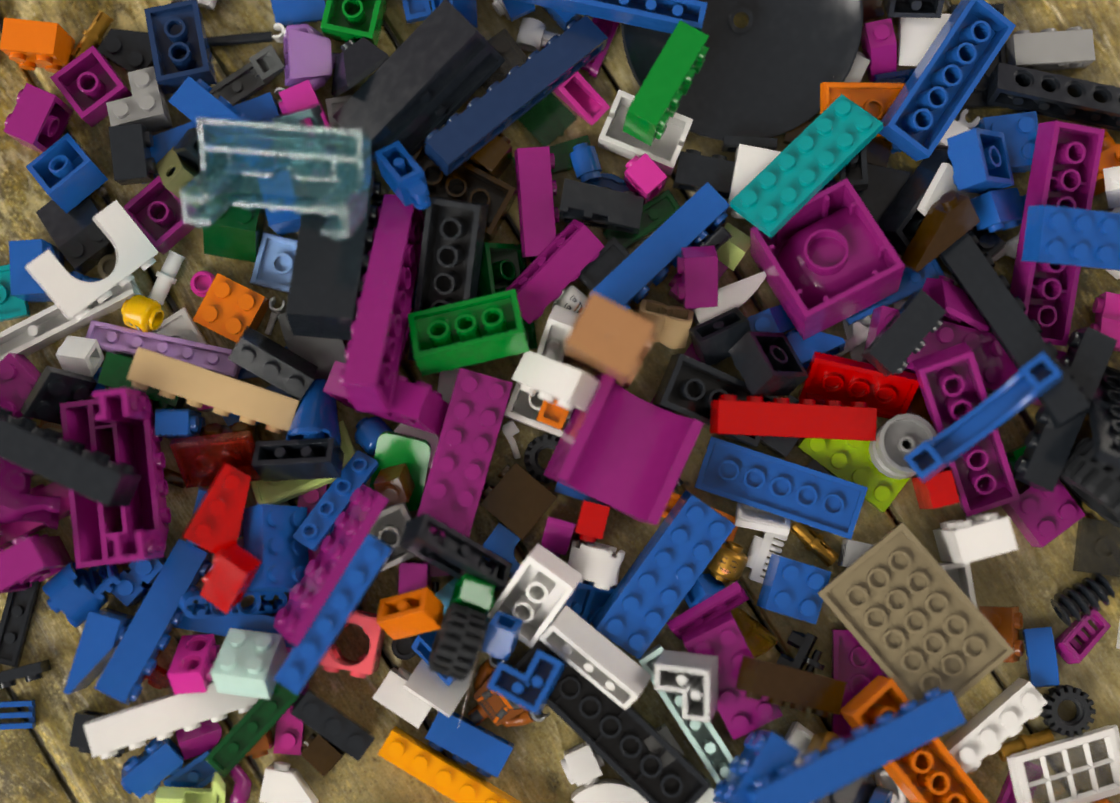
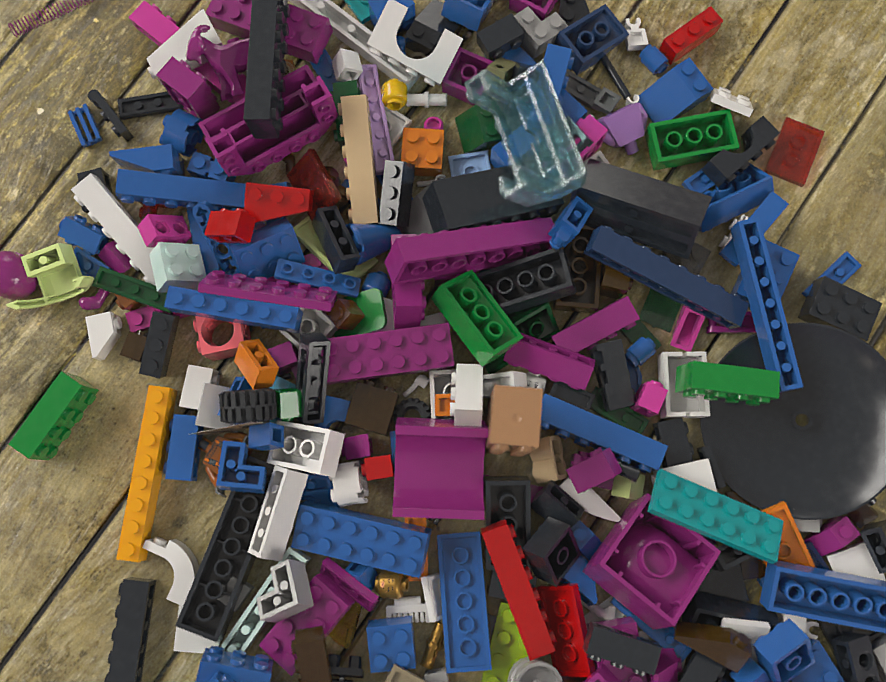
camera: 70 degrees right, 5 degrees down
black plate [20,366,97,425] -> none
blue tile [88,564,121,601] -> none
blue brick [155,409,206,439] -> none
black slope [331,37,389,98] -> none
black plate [391,635,417,660] -> none
white axle [515,17,560,52] -> none
white brick [560,742,605,787] -> none

